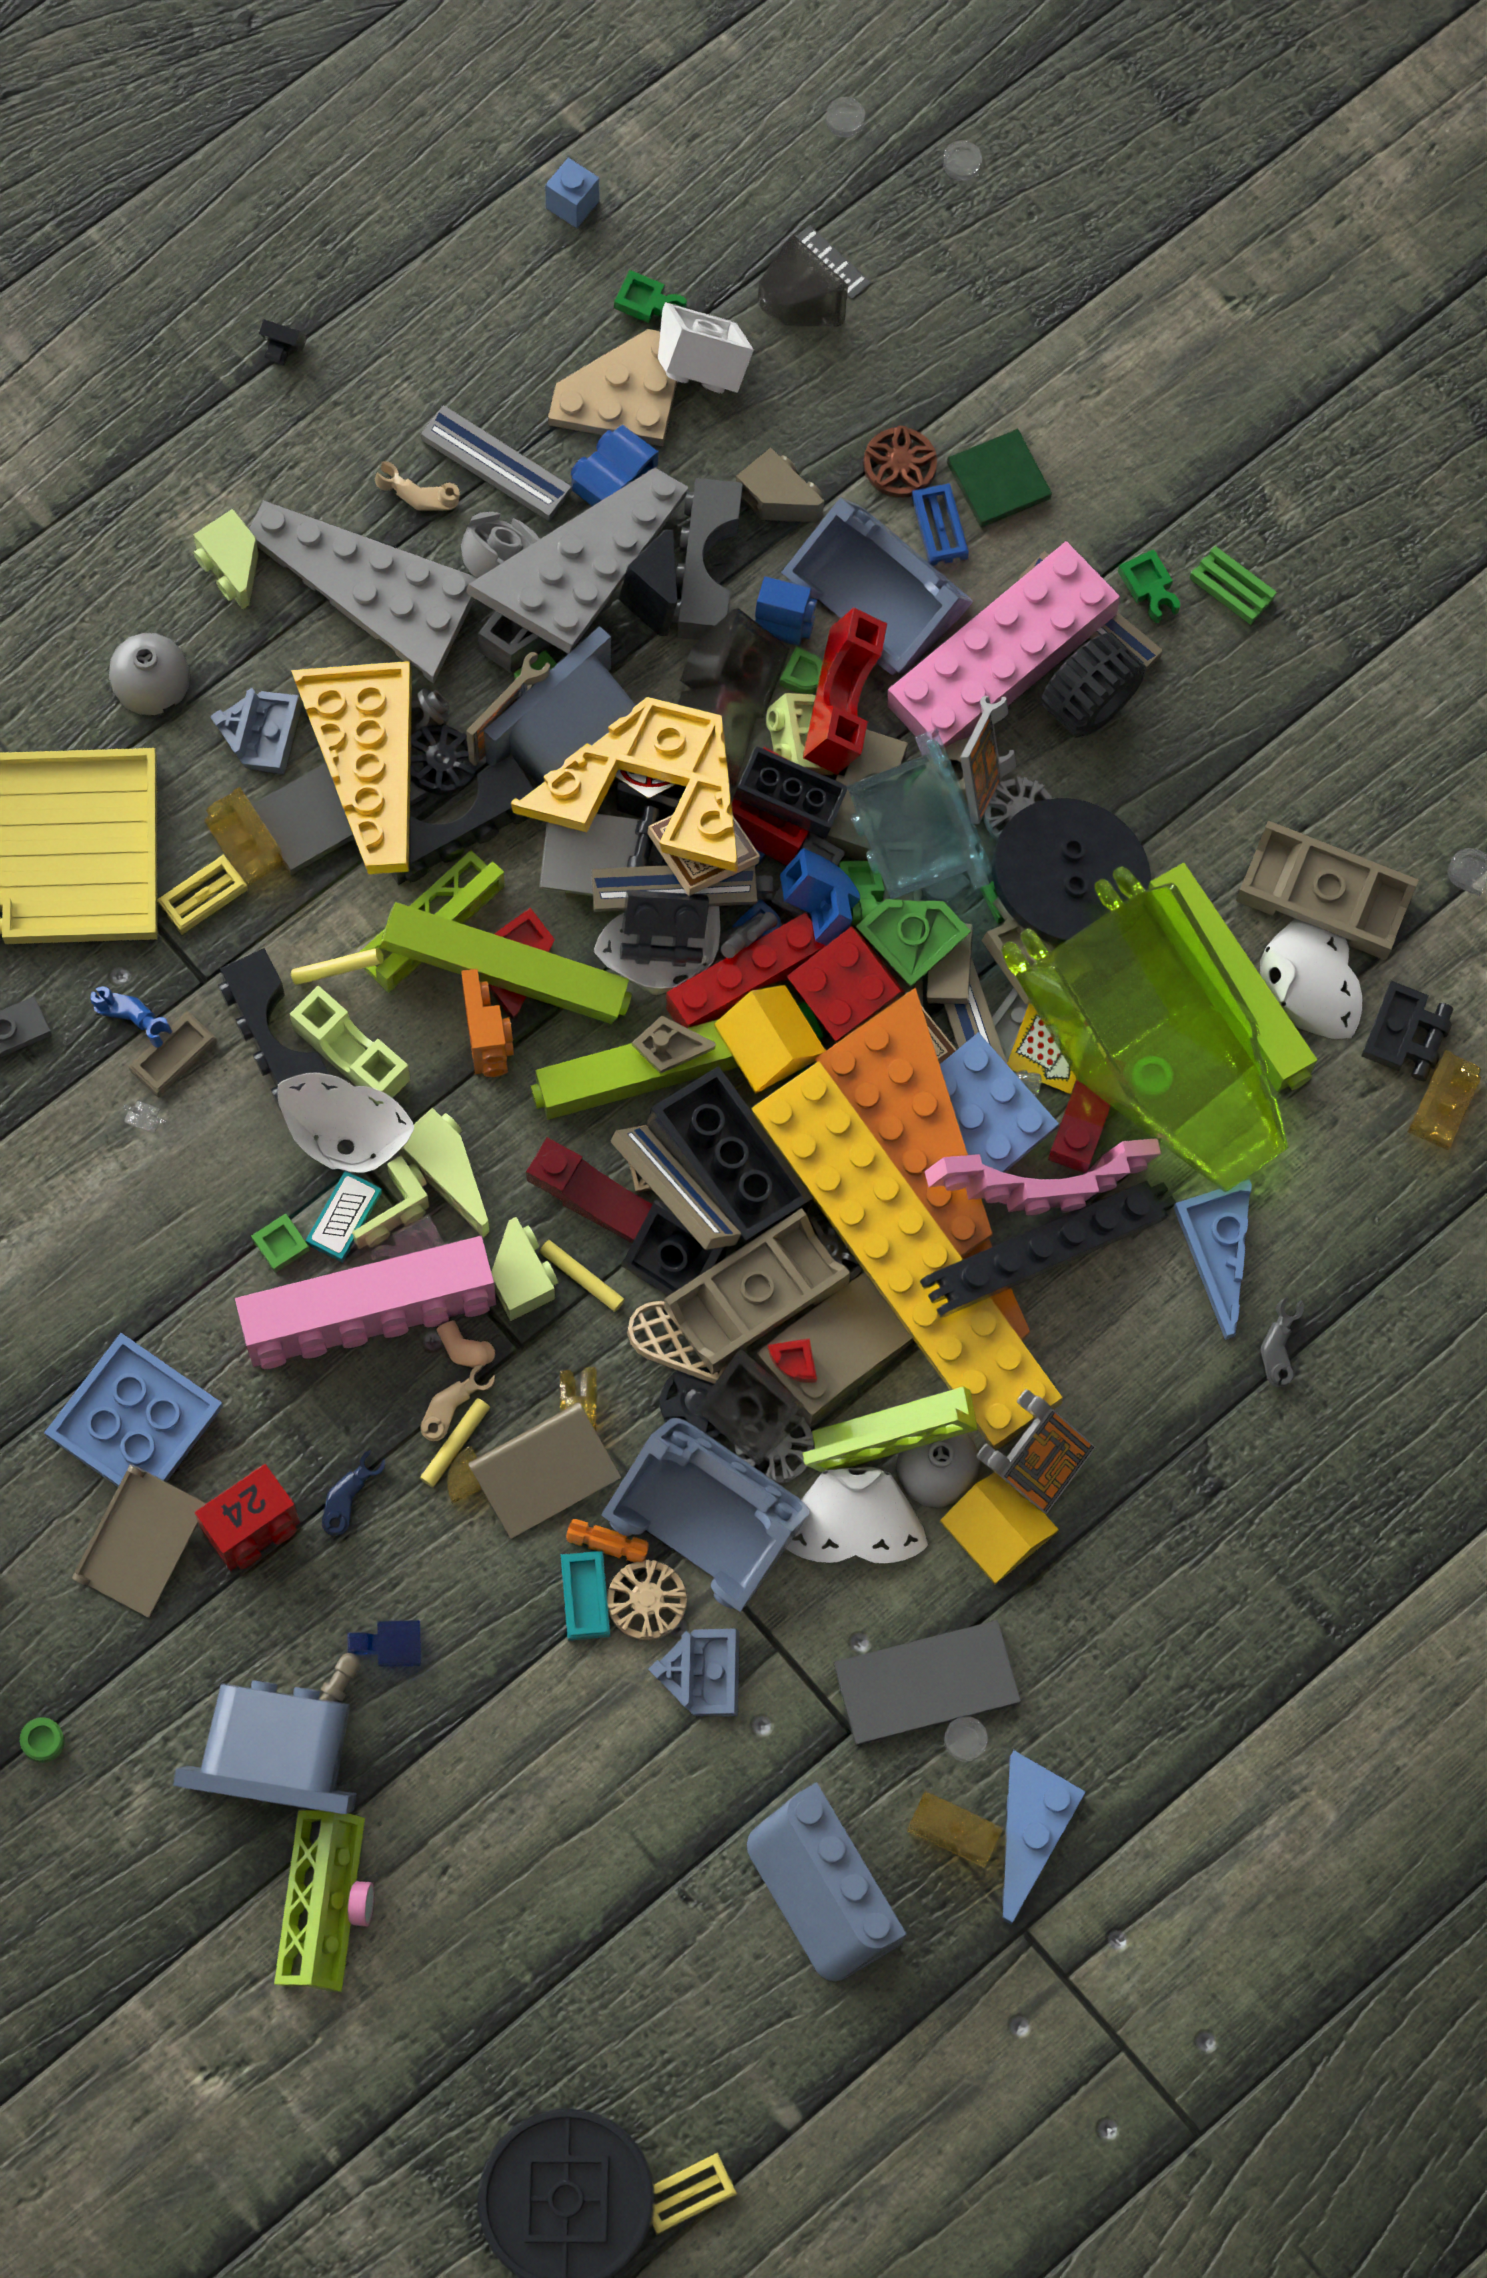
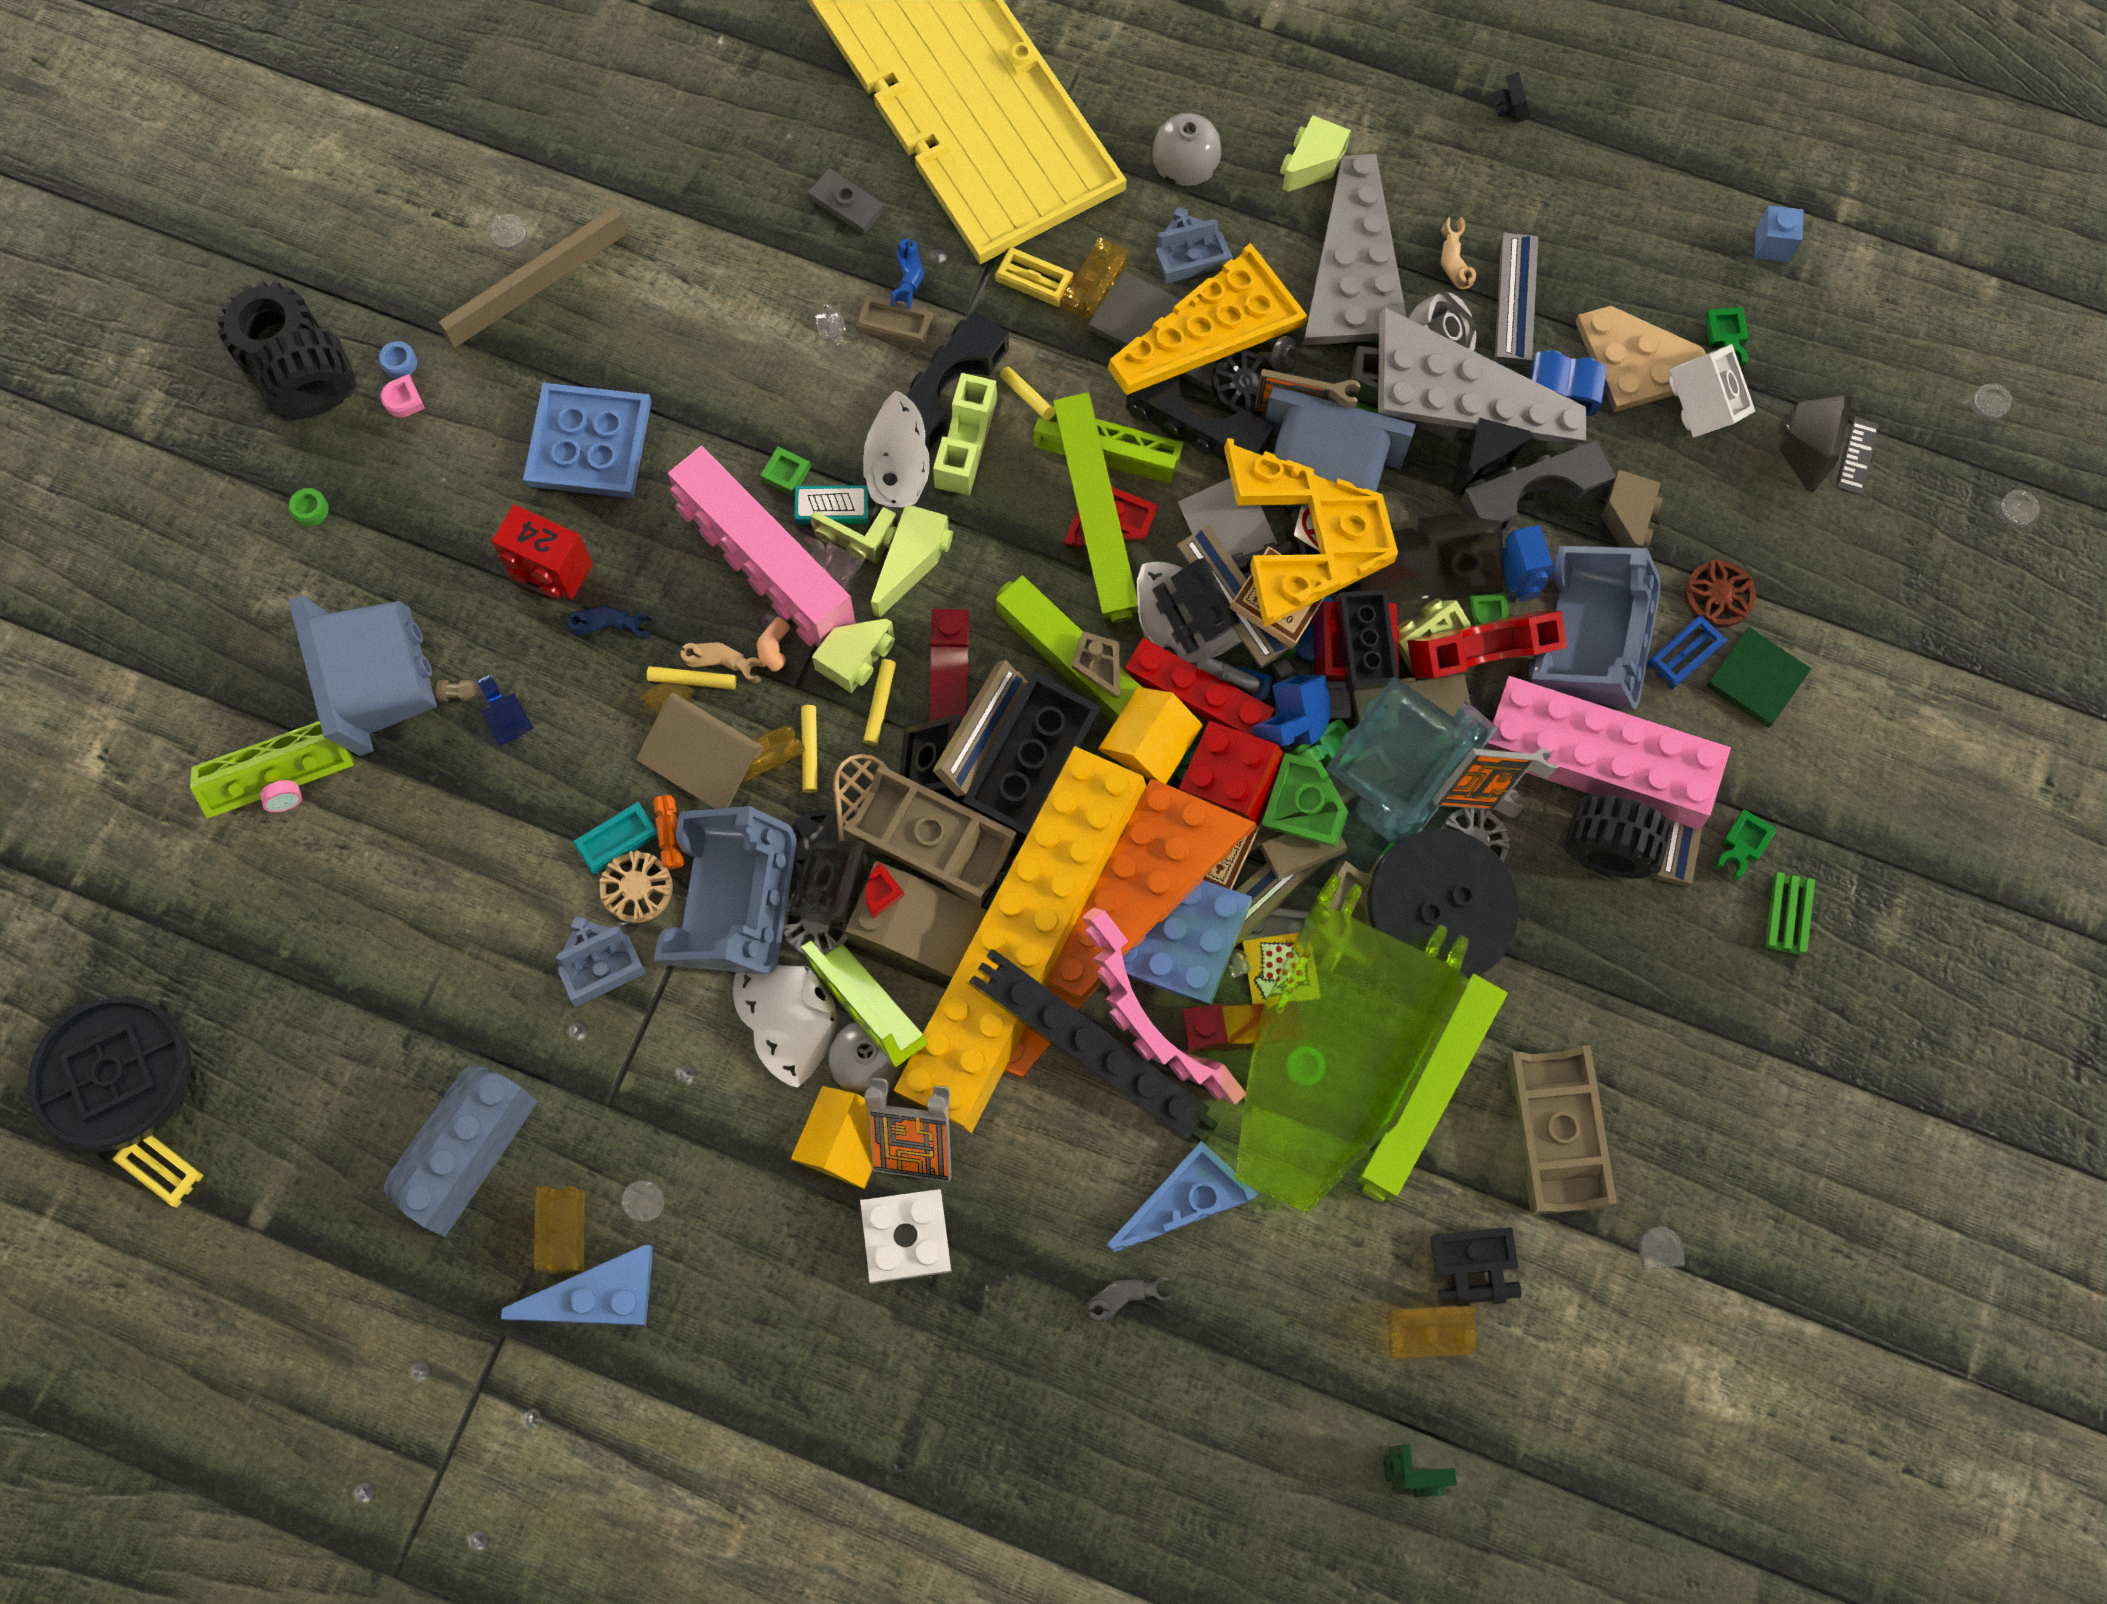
camera: 65 degrees right, 0 degrees up
dark tan piece [72,1464,207,1618] -> none
orange plate [461,969,514,1077] -> none
dark grey tile [833,1620,1021,1746] -> none
white piece [1260,918,1362,1039] -> none
none -> light yellow piece [801,705,818,793]
none -> white piece [860,1189,951,1284]

